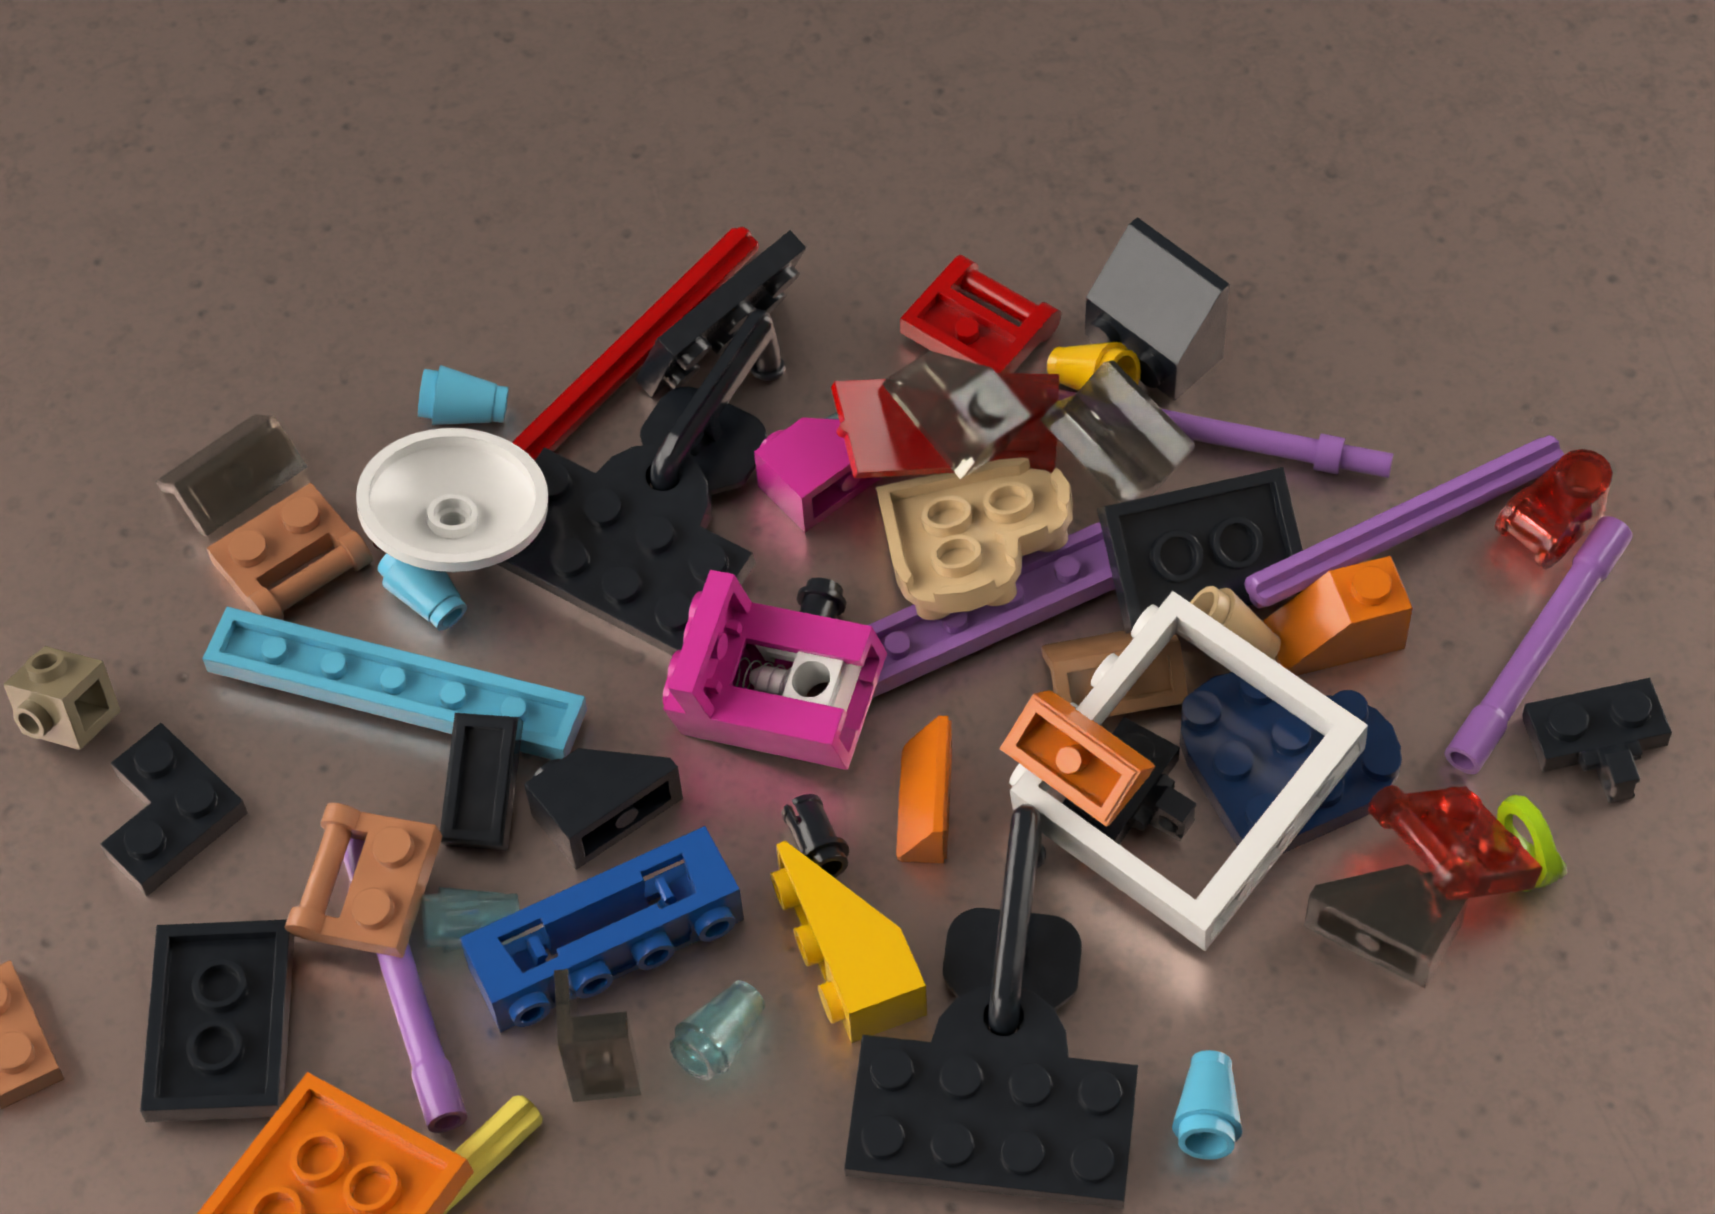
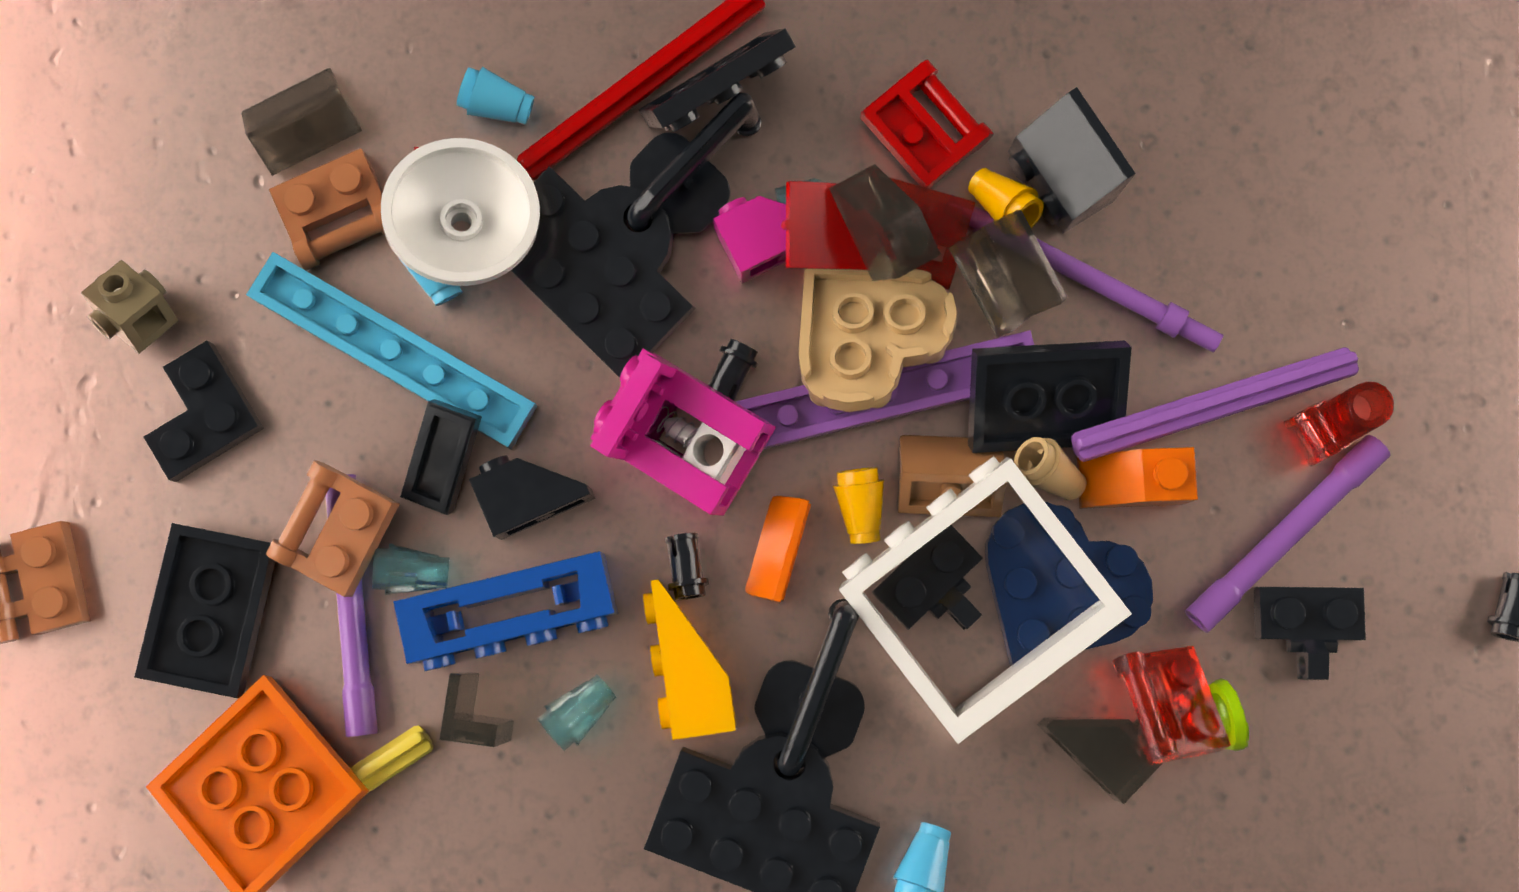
camera: 10 degrees right, 25 degrees up
orange slope [1000,690,1155,826] -> none
none -> yellow cone [833,467,884,544]

